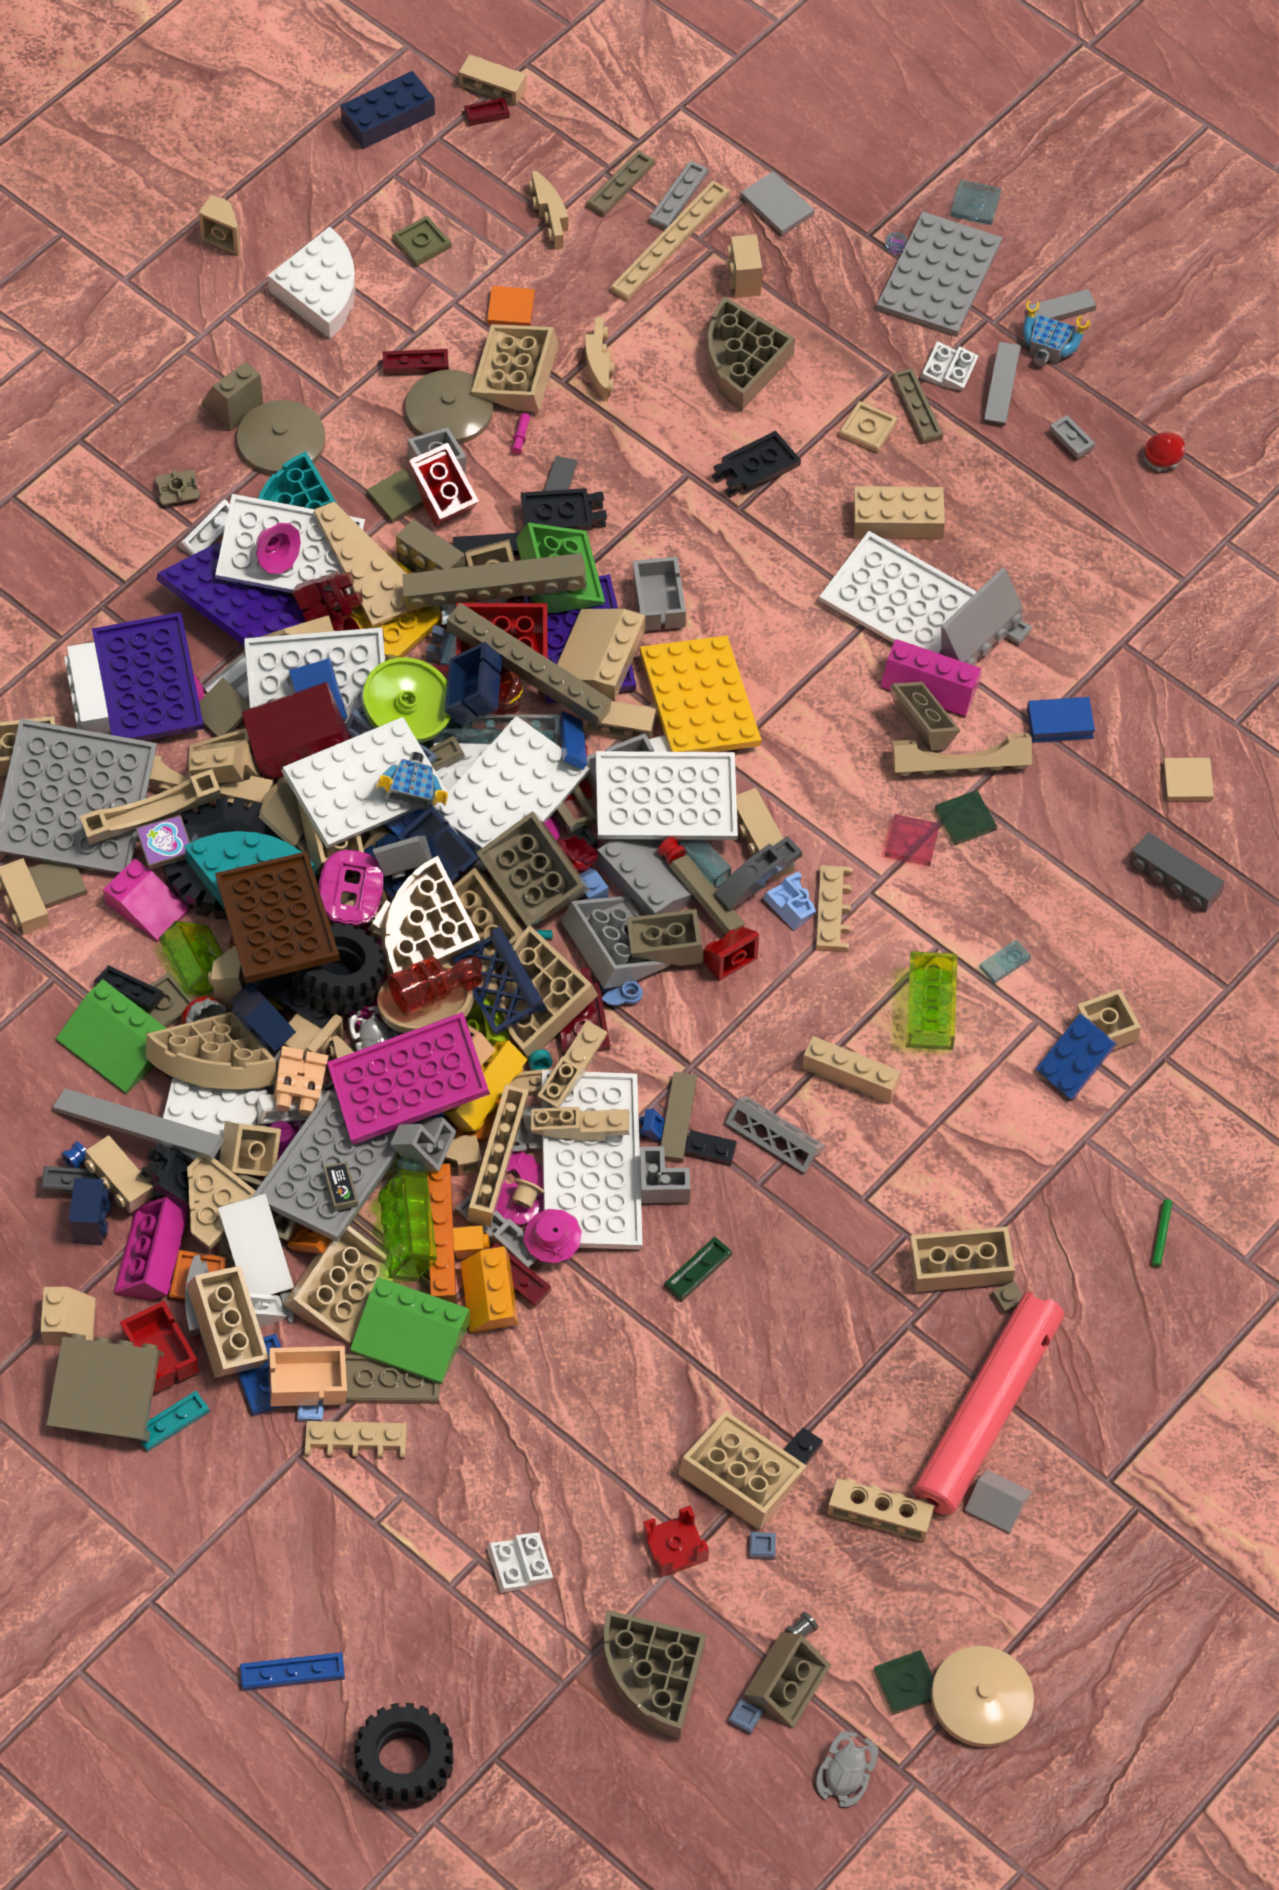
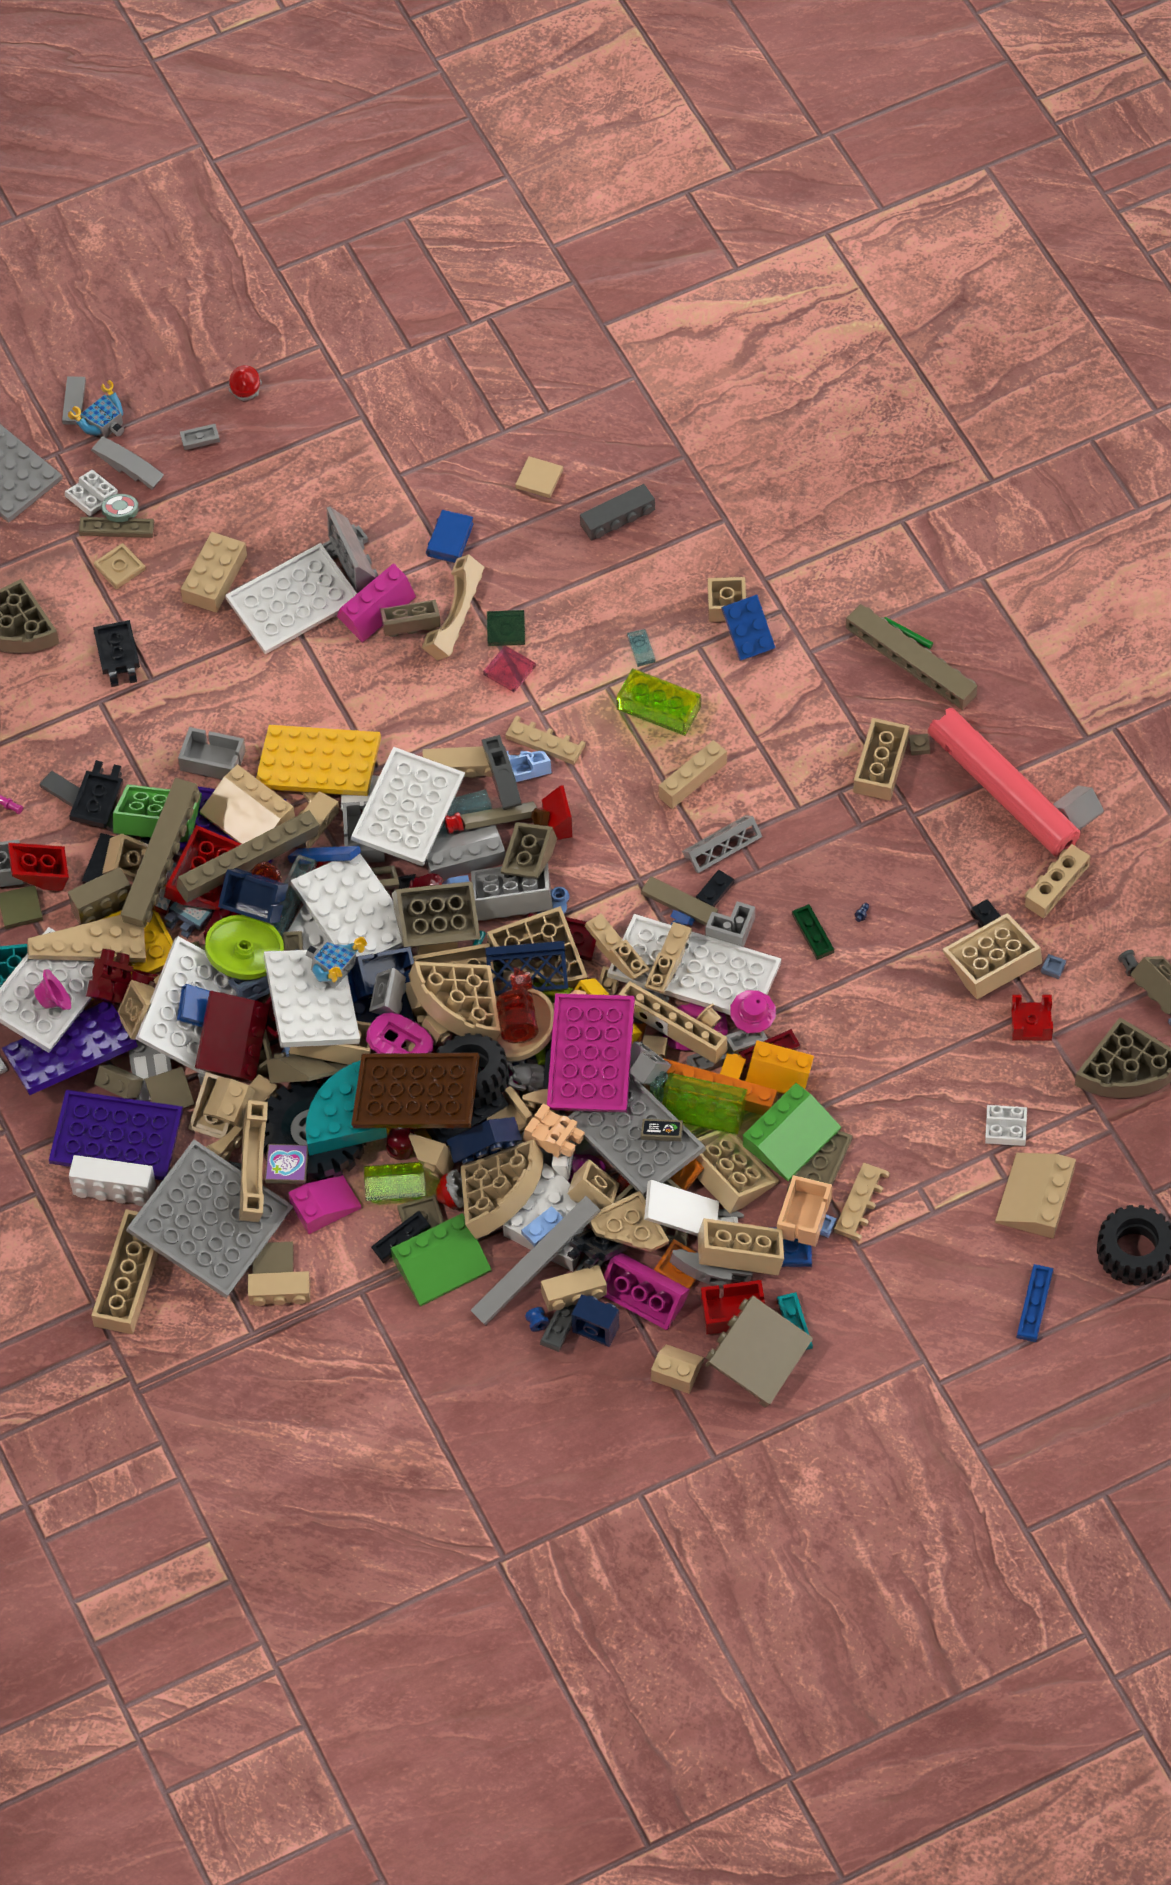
camera: 65 degrees left, 0 degrees up
teal tile [528,1050,553,1070] -> none
none -> dark tan brick [94,1065,144,1099]
none -> tile [102,494,138,522]
none -> light blue plate [521,1206,563,1247]
none -> reddish brown tile [531,808,550,826]
none -> dark tan brick [846,604,978,710]
none -> dark blue piece [855,903,869,922]
none -> tan slope [995,1153,1076,1239]

